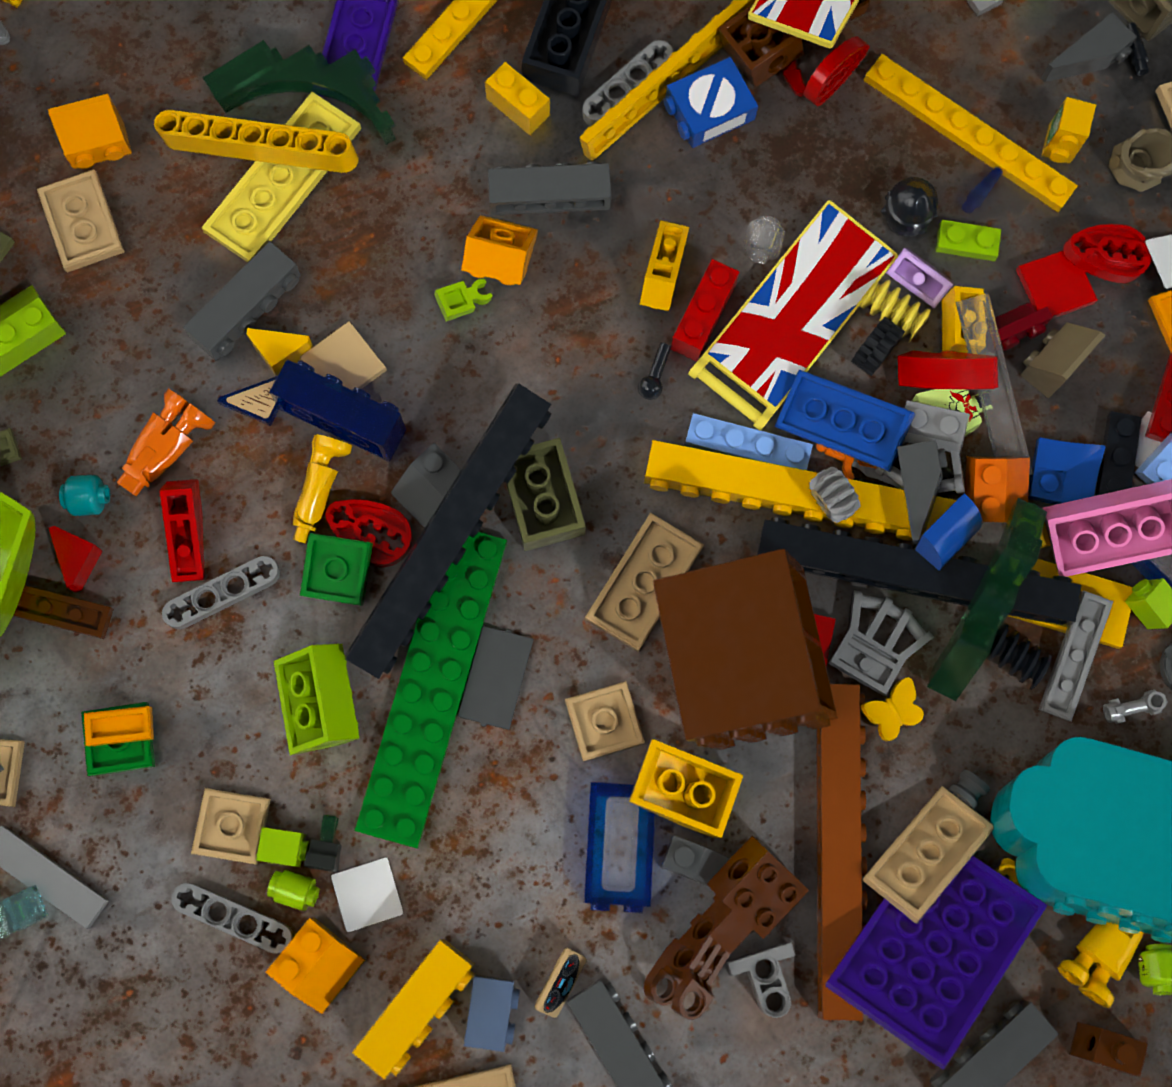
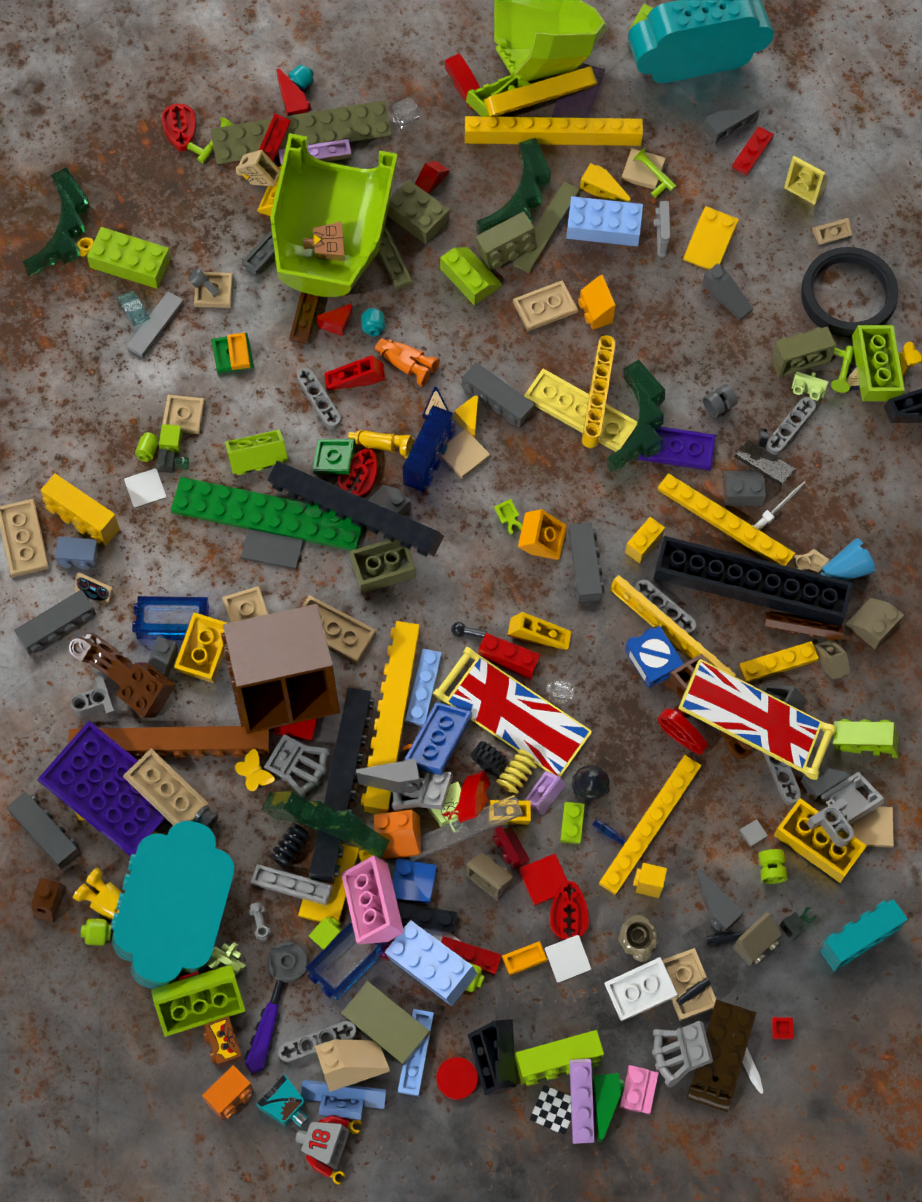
camera: 90 degrees right, 10 degrees down
light grey beam [171,883,294,954] -> none
light orange slope [266,918,365,1014] -> none
light grey gear [809,466,860,523] -> none
blue brick [915,493,983,571] -> none

